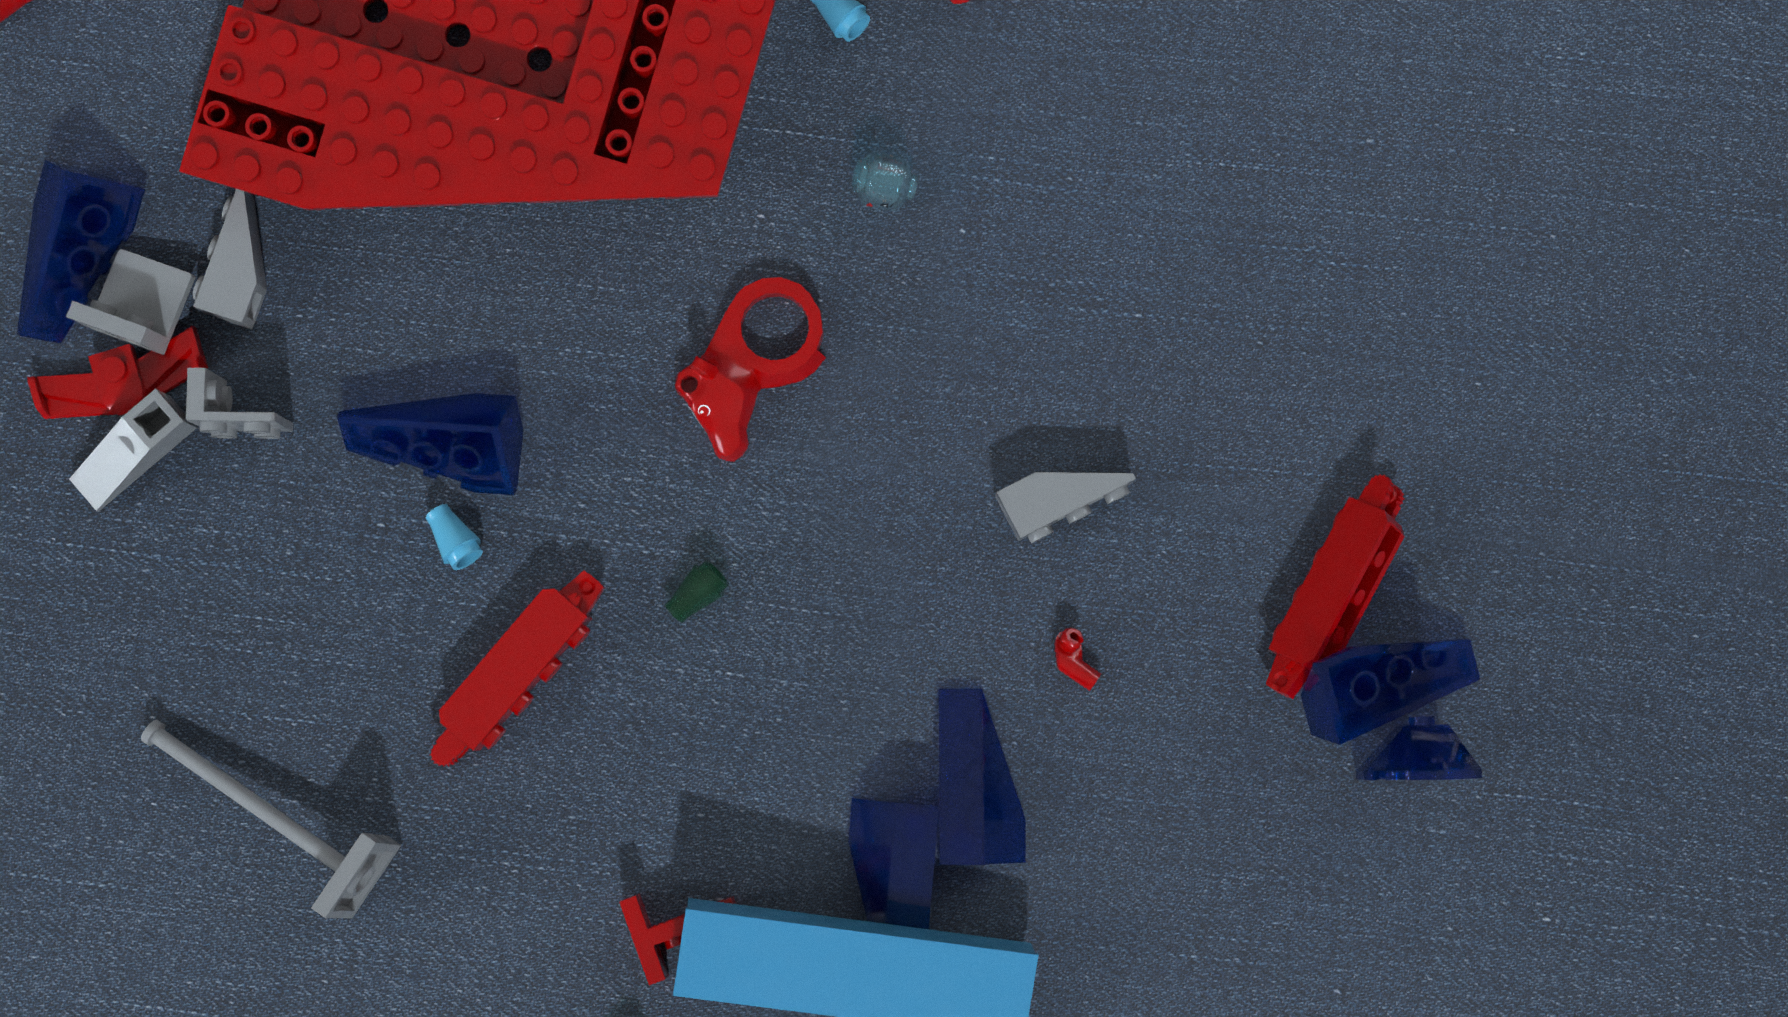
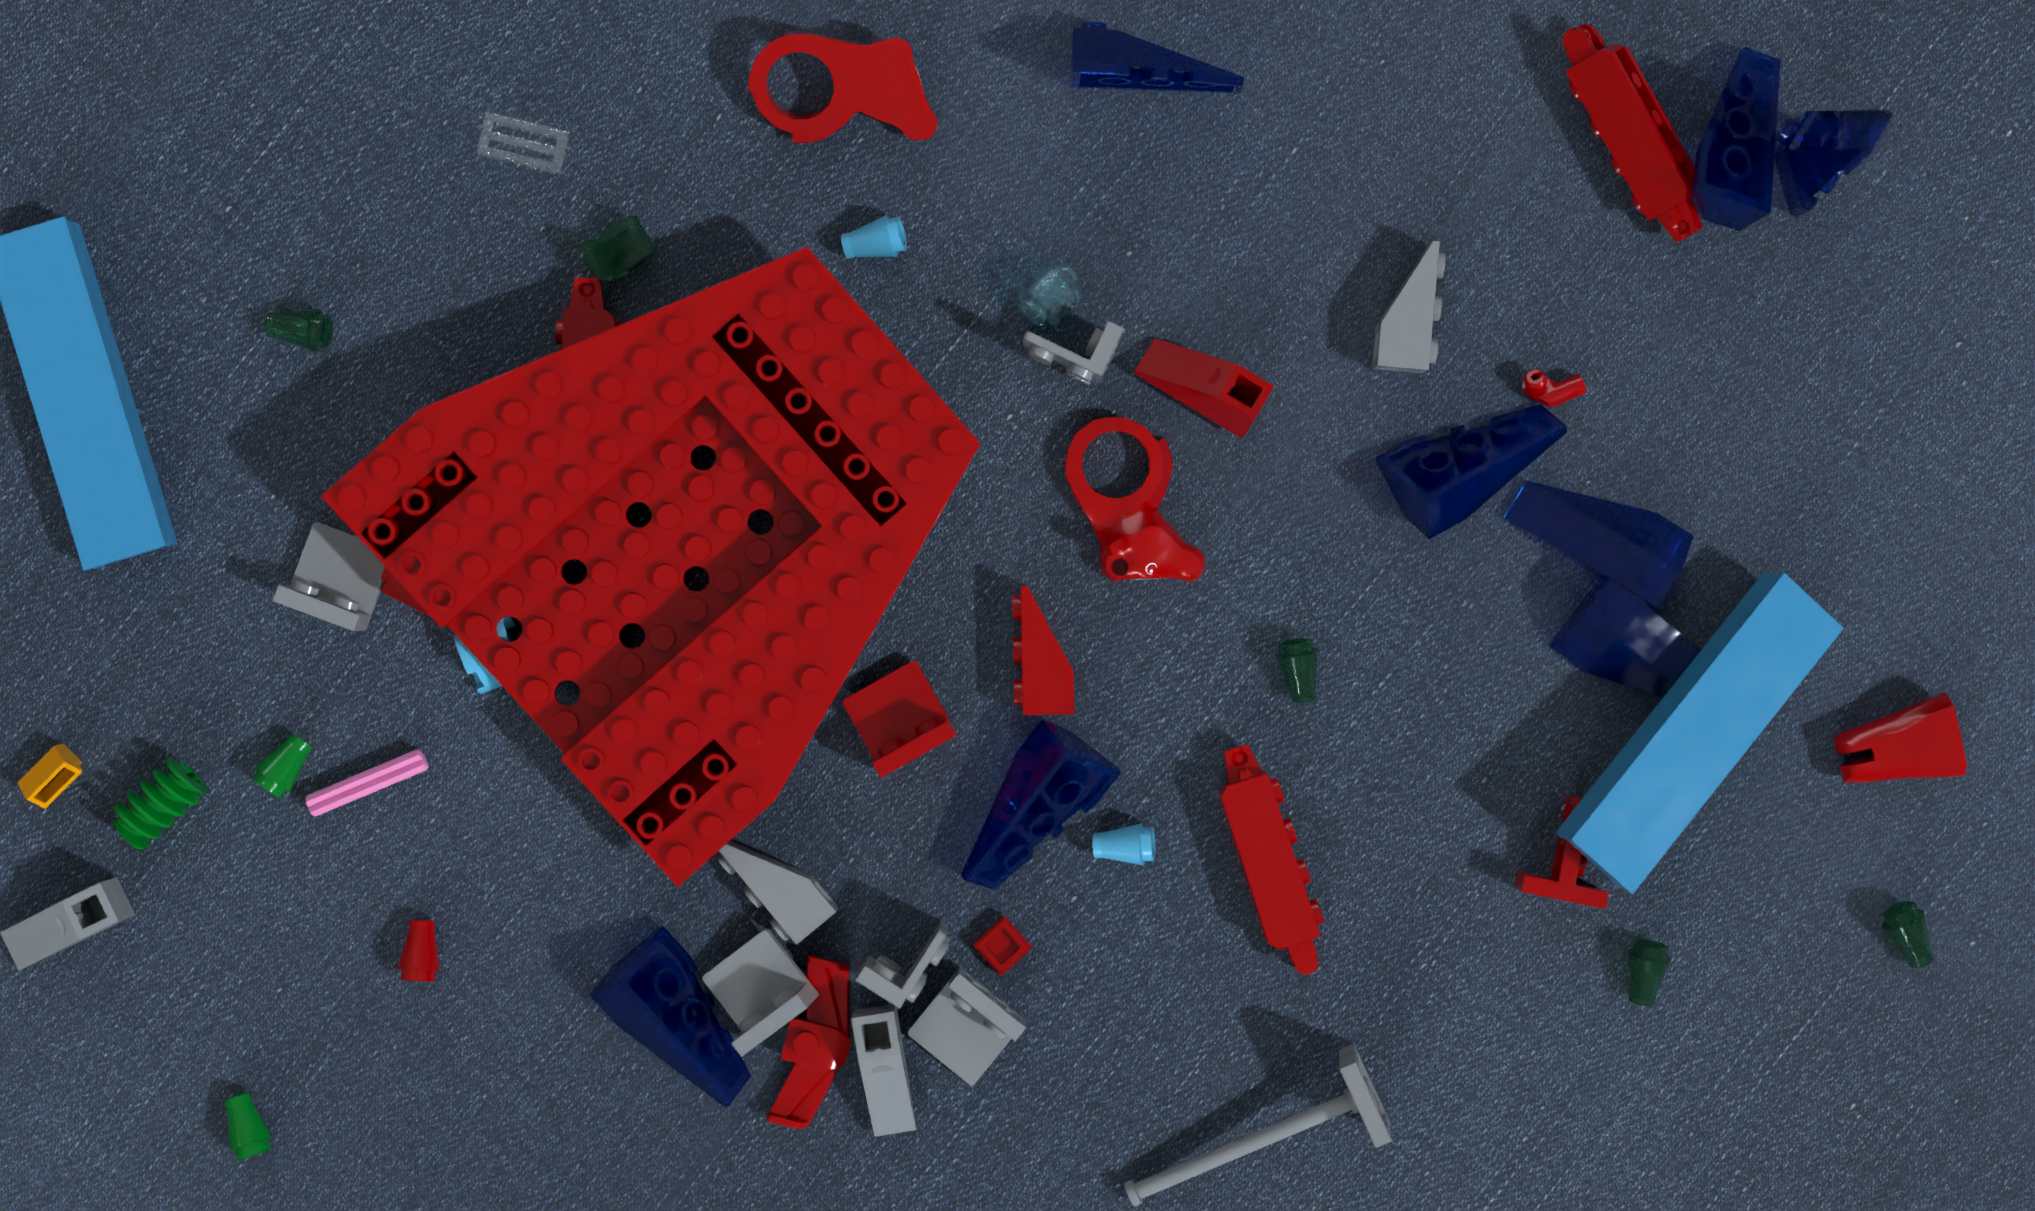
camera: 55 degrees left, 5 degrees up
none -> red bracket [843,661,957,778]
none -> light grey bracket [908,967,1026,1085]
none -> red tile [973,915,1033,976]
none -> red slope [1012,586,1074,715]
none -> light grey bracket [1023,321,1124,385]
none -> clear blue wedge [1070,22,1244,93]
none -> red slope [1134,338,1275,439]
none -> clear blue wedge [1376,404,1567,539]

